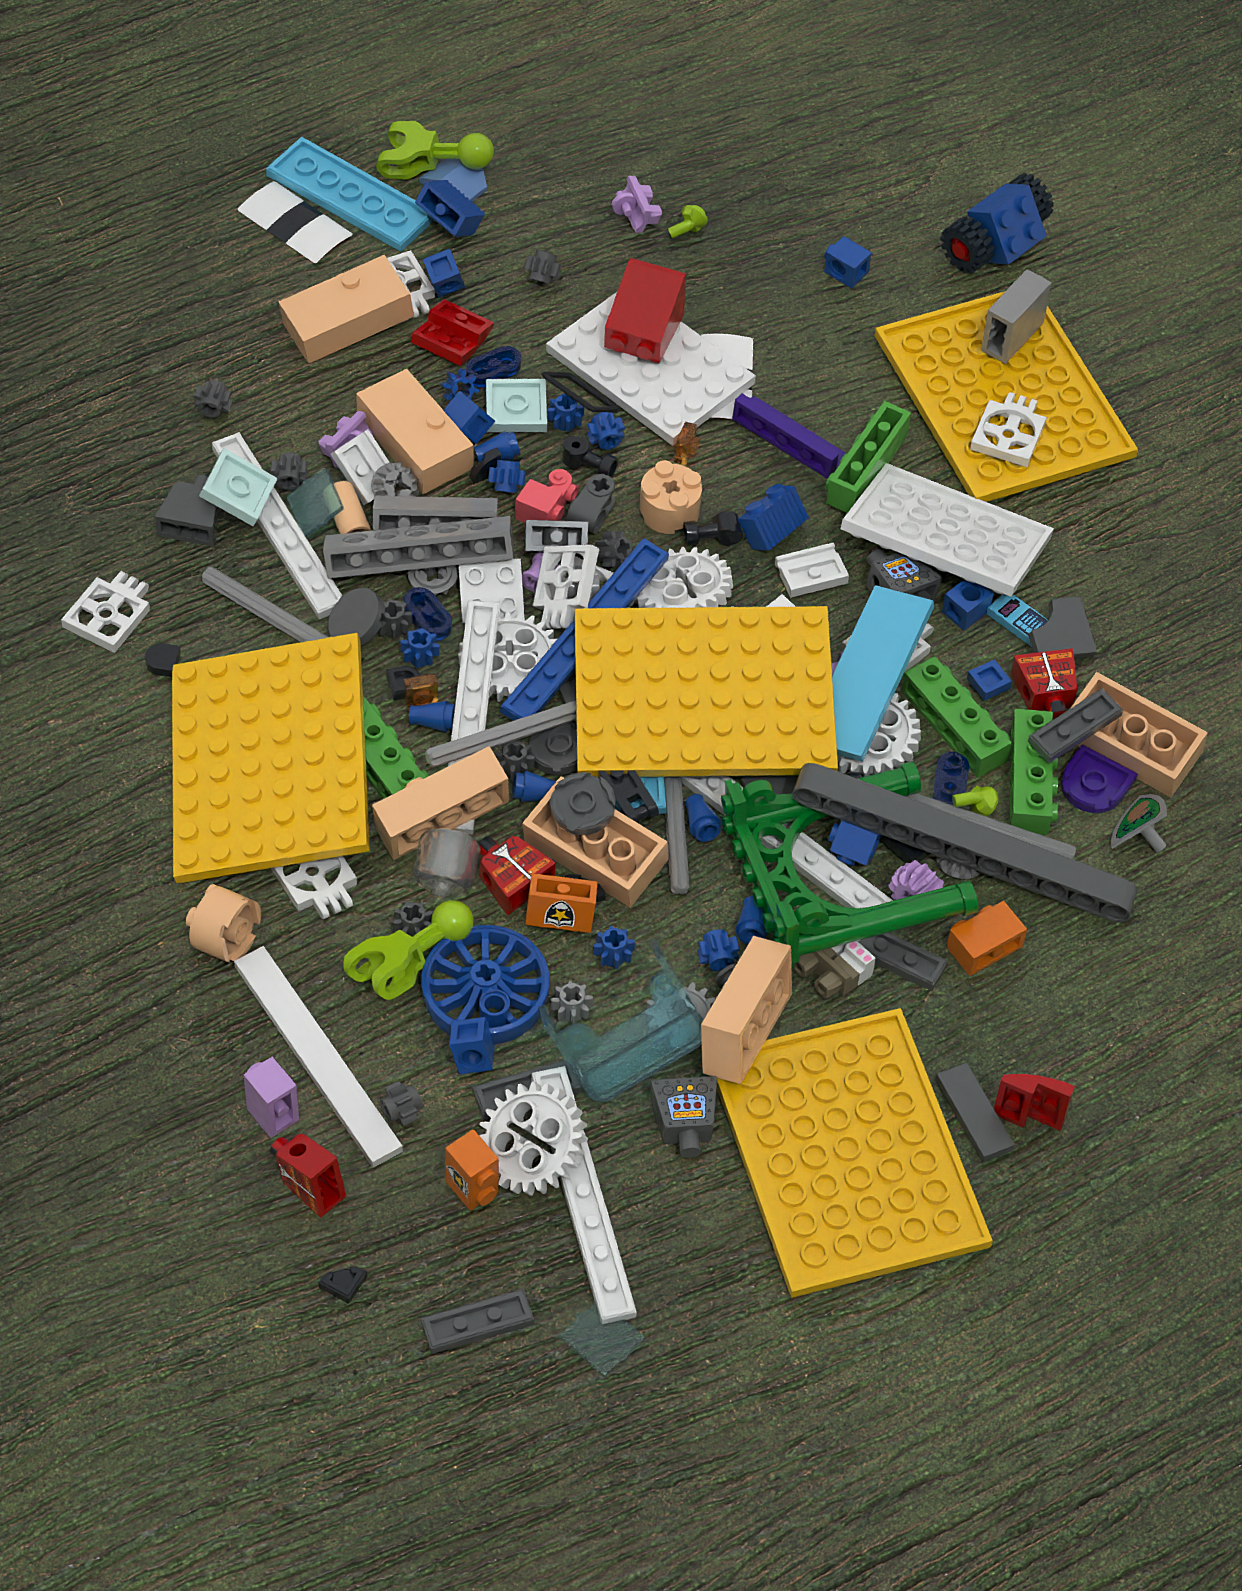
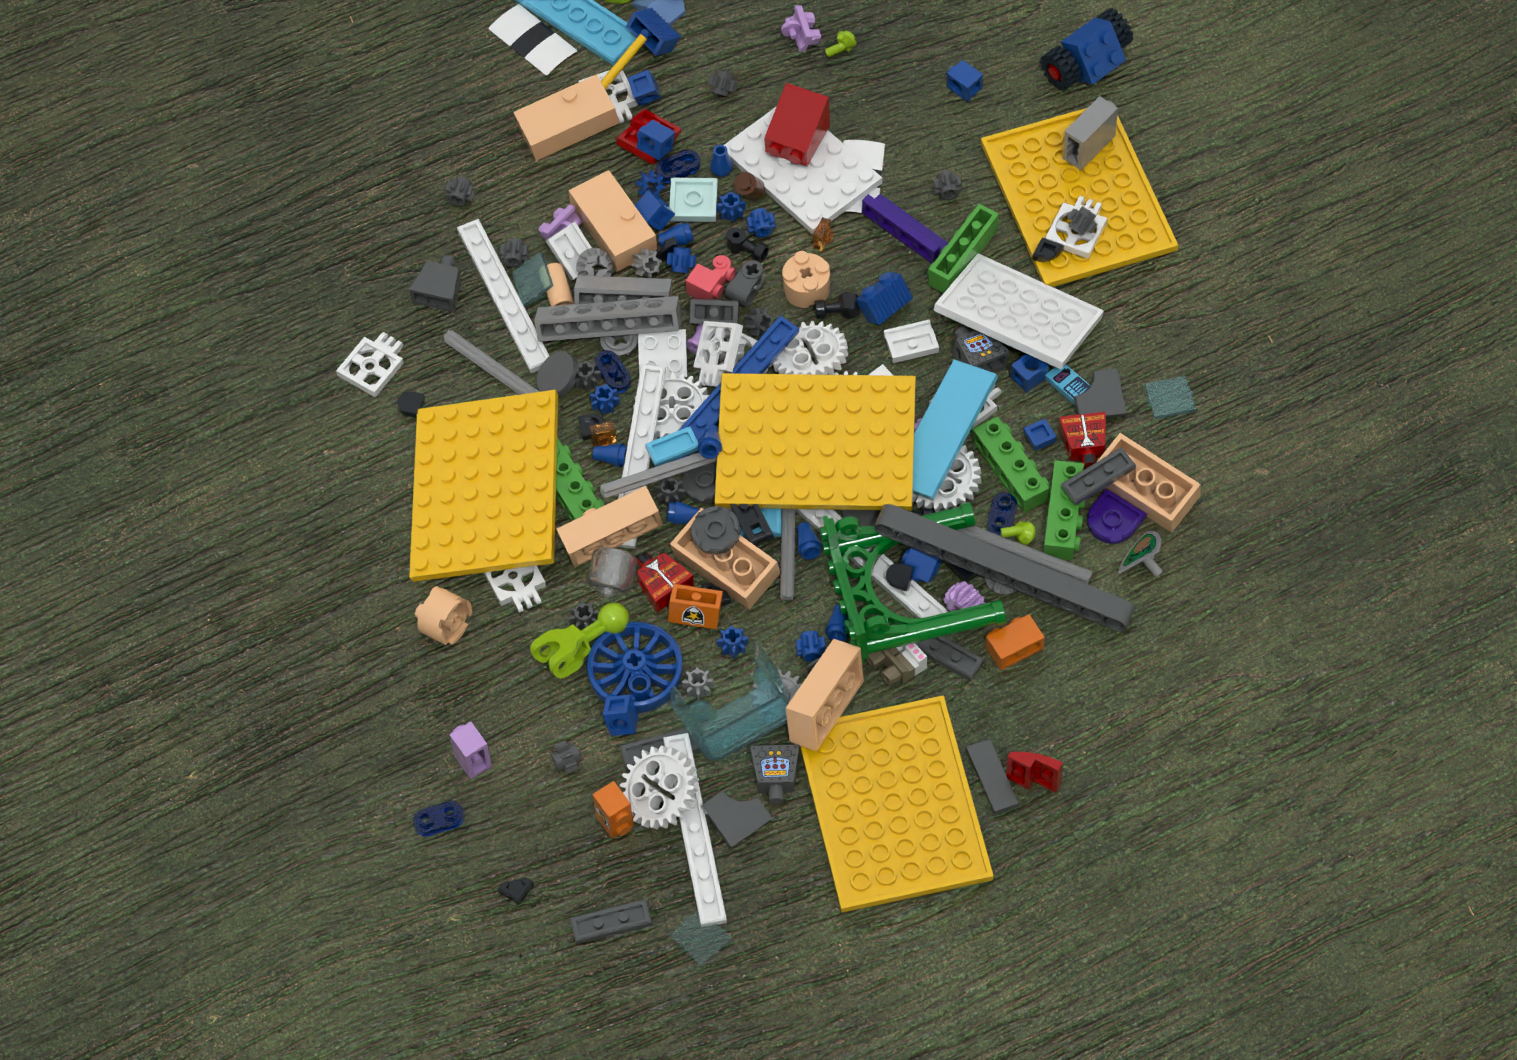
camera: 10 degrees right, 5 degrees up
light aqua plate [199,448,277,526] -> none
white tile [234,946,403,1168] -> none
red torso [270,1134,346,1218] -> none
black piece [542,372,619,412] -> none
none -> clear blue plate [413,801,464,836]
none -> yellow bar [601,34,647,90]
none -> light grey gear [631,248,662,278]
none -> blue brick [637,120,675,161]
none -> medium azure tile [645,426,698,467]
none -> blue cone [698,425,722,459]
none -> dark grey tile [700,791,772,848]
none -> blue cone [710,145,733,177]
none -> reddish brown brick [734,172,765,201]
none -> black tile [886,562,915,591]
none -> dark grey gear [933,170,962,200]
none -> black tile [1032,238,1064,262]
none -> dark grey gear [1067,206,1098,235]
none -> clear light blue piece [1145,376,1196,419]

